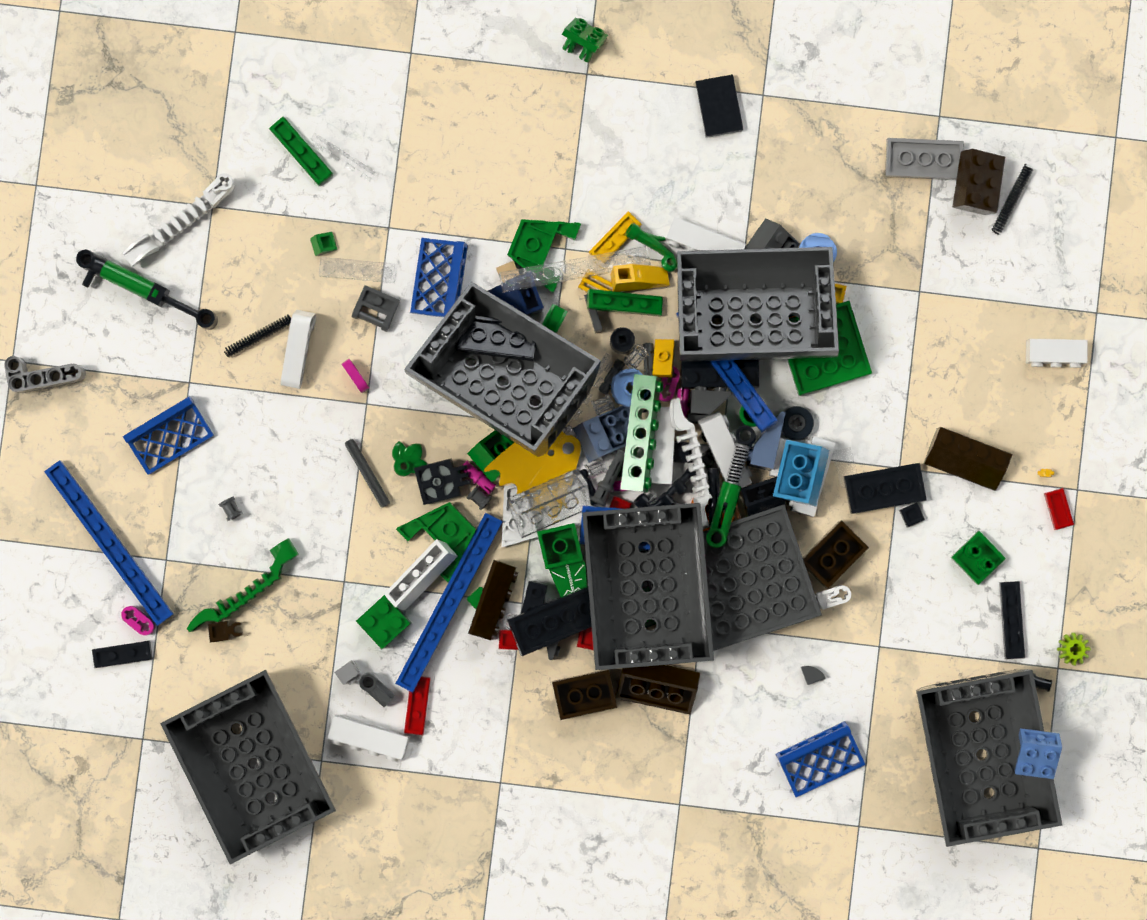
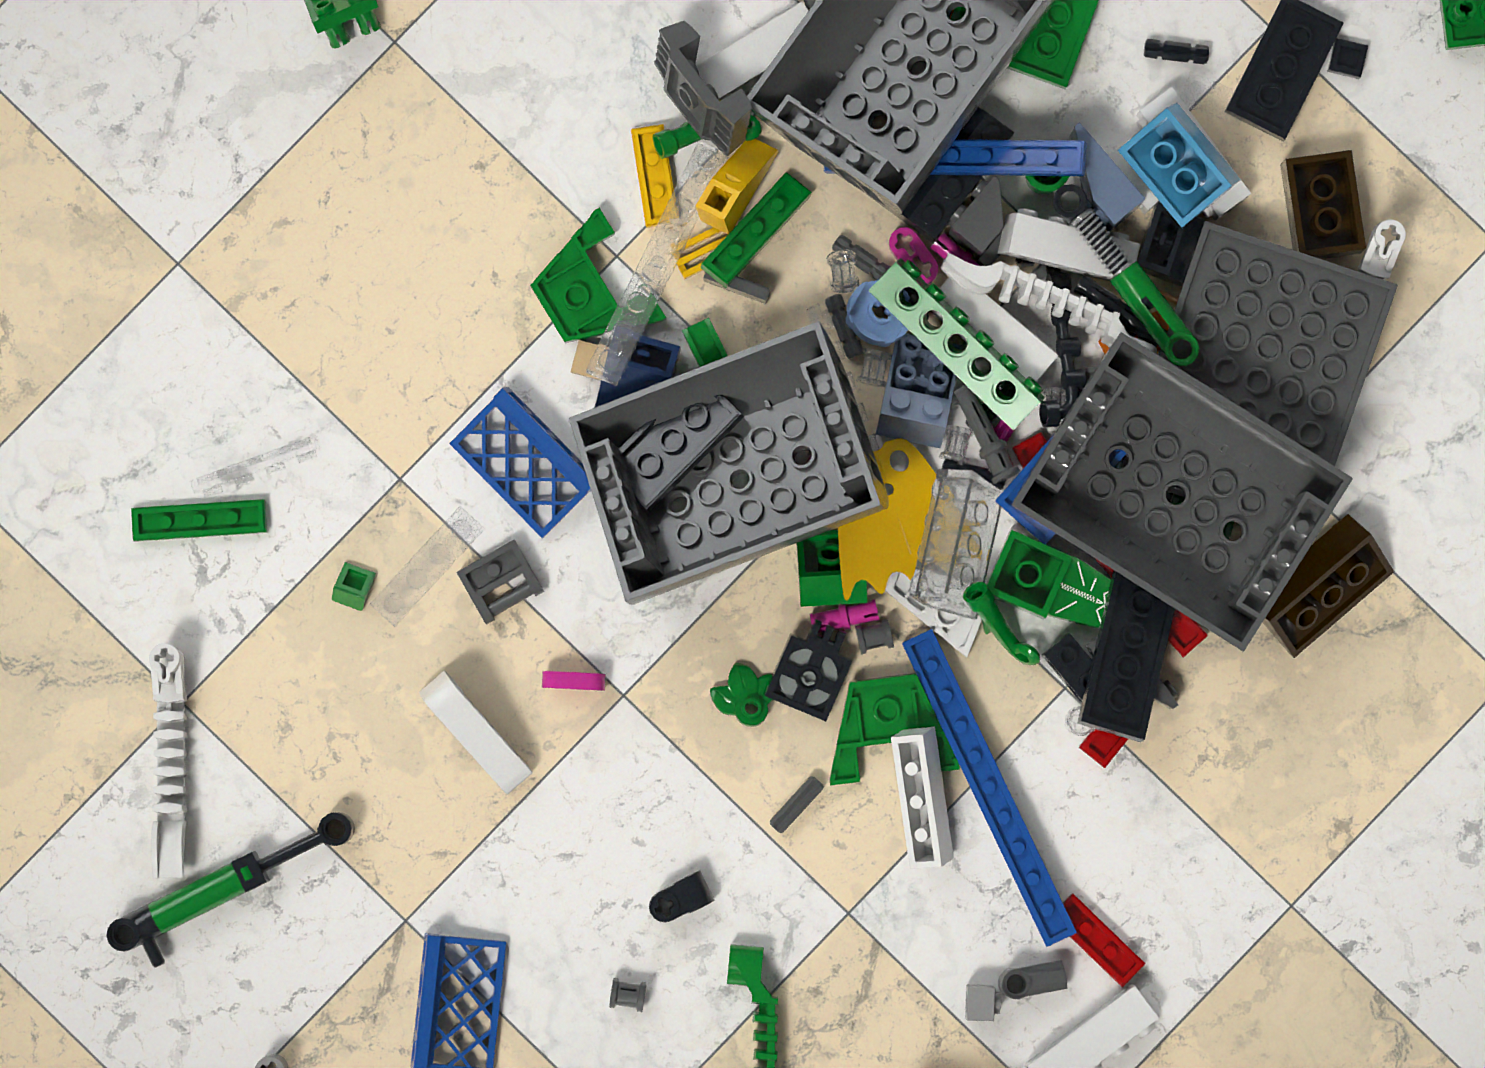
camera: 50 degrees left, 0 degrees up
black piece [224,314,291,358] -> none
dark grey axle [345,439,390,508] -> none
green brick [356,595,412,649] -> none
green slope [467,587,483,609] -> none
dark brown slope [468,560,519,641] -> none
dark brown brick [552,669,617,720] -> none
black wheel [610,327,635,355] -> none
yellow plate [652,339,675,377] -> none
black plate [673,443,693,463] -> none
black bush [781,406,814,440] -> none
dark grey tile [801,666,826,685] -> none
none -> black piece [649,870,715,923]
none -> dark grey plate [654,21,752,156]
none -> dark grey axle [770,776,824,833]
none -> green plant [963,582,1040,665]
none -> black axle [1144,39,1209,64]

